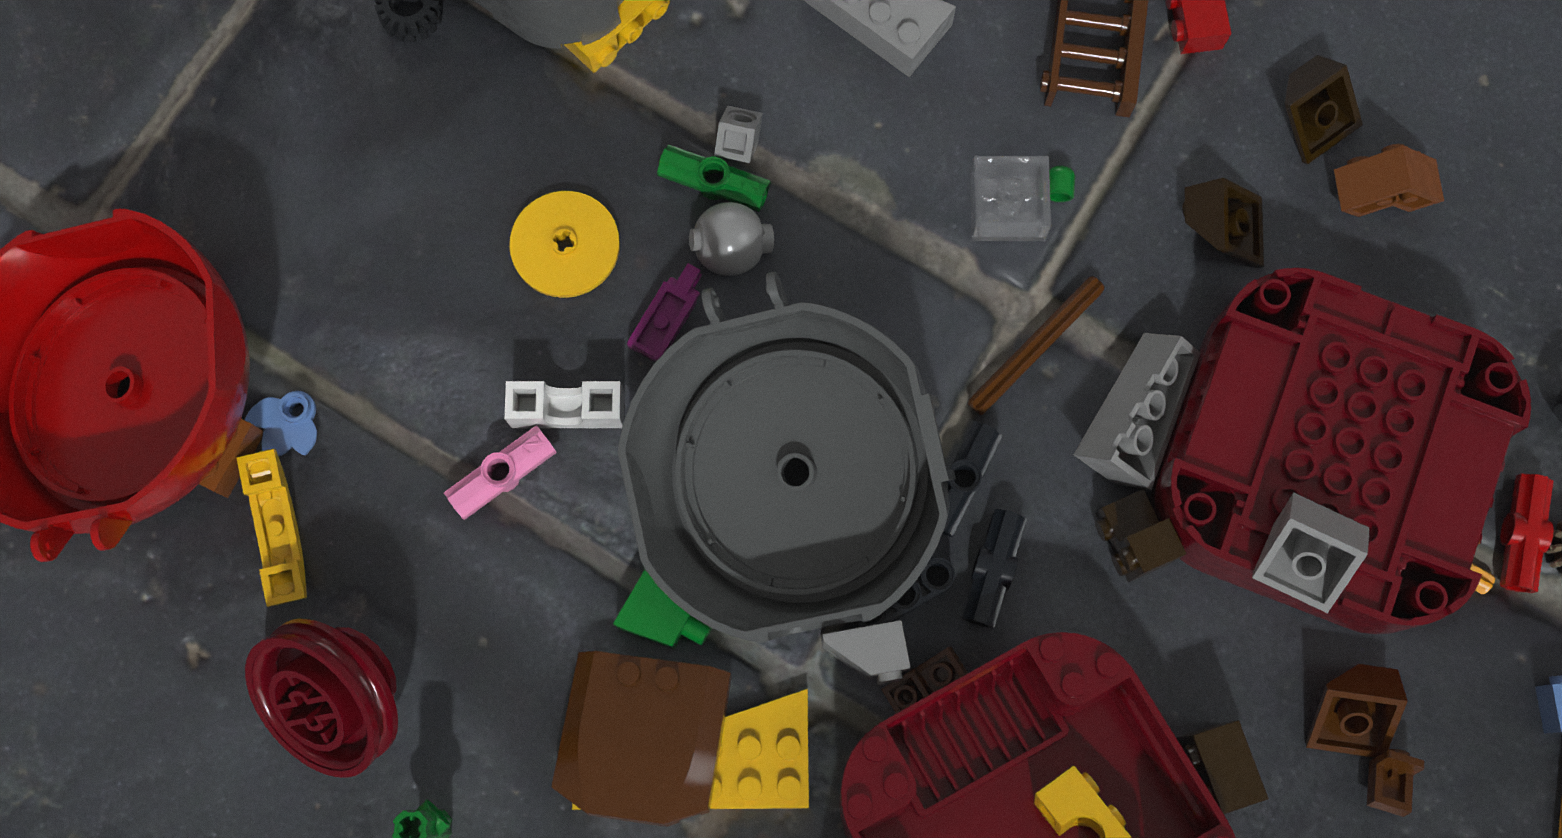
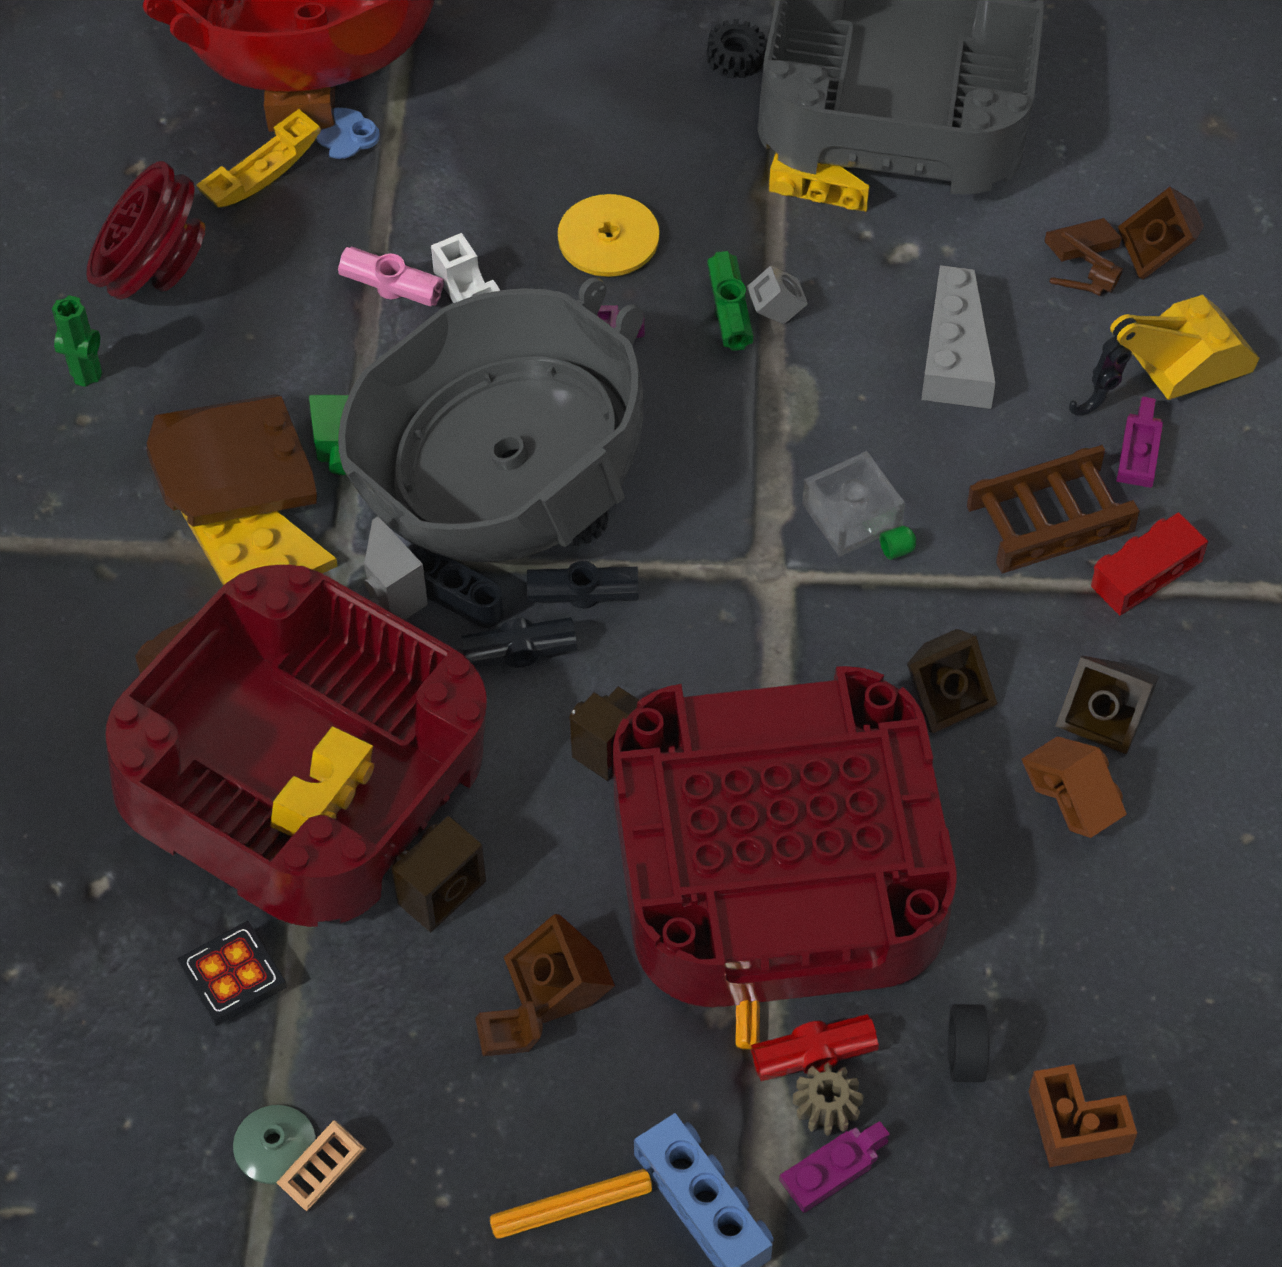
camera: 60 degrees right, 20 degrees down
light grey brick [689,202,774,276] -> none
reddish brown axle [968,276,1105,415] -> none
light grey wedge [1073,333,1201,490] -> none
light grey slope [1252,493,1369,613] -> none

